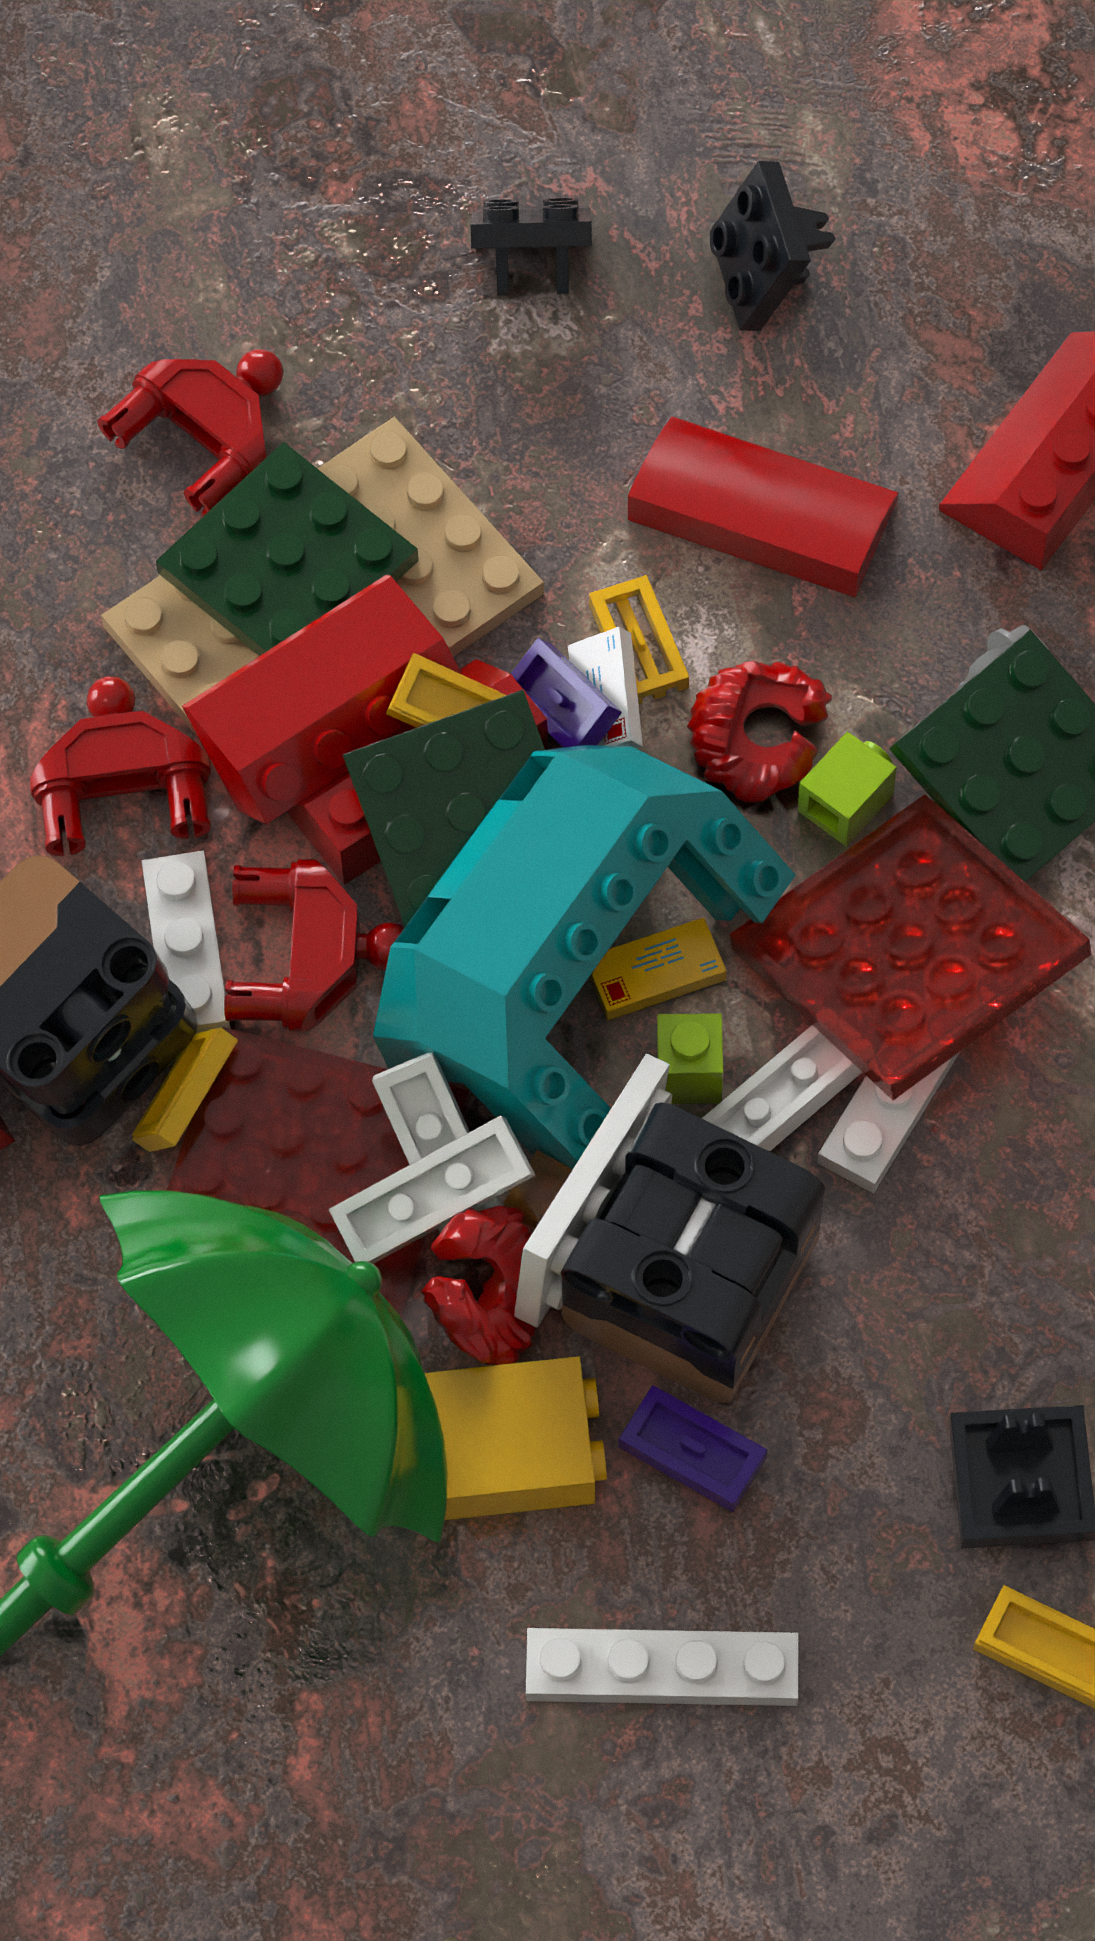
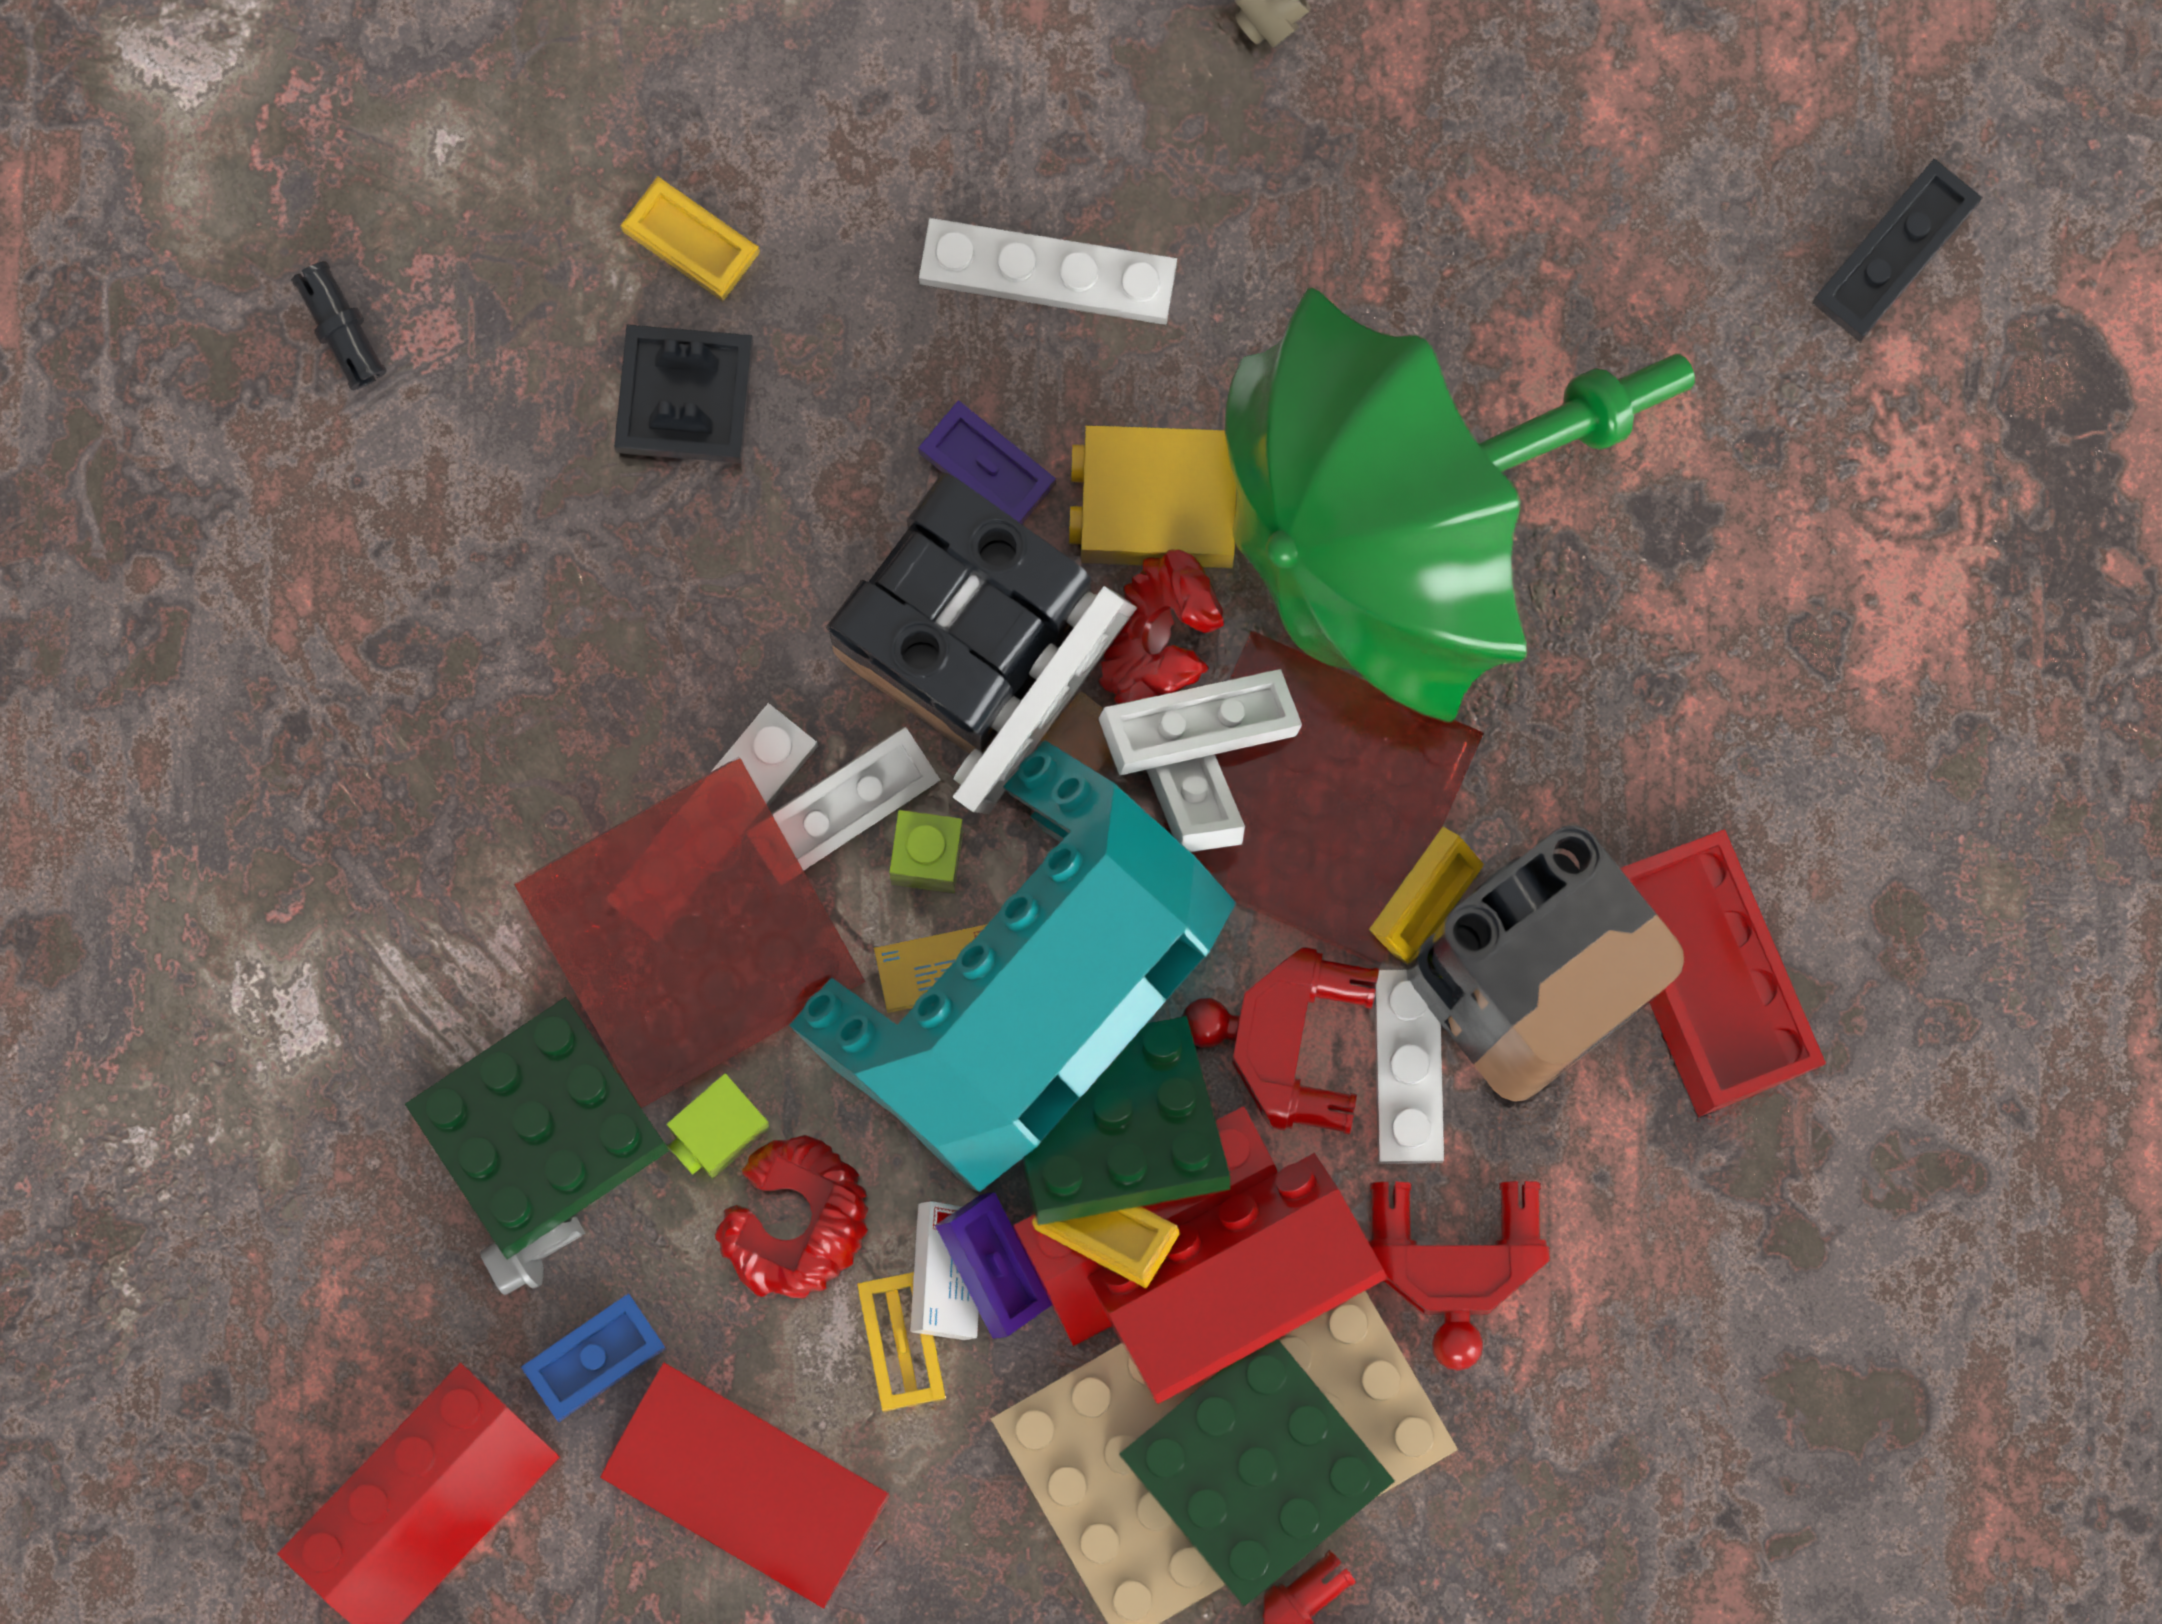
camera: 175 degrees left, 15 degrees up
none -> blue plate [521,1293,666,1422]

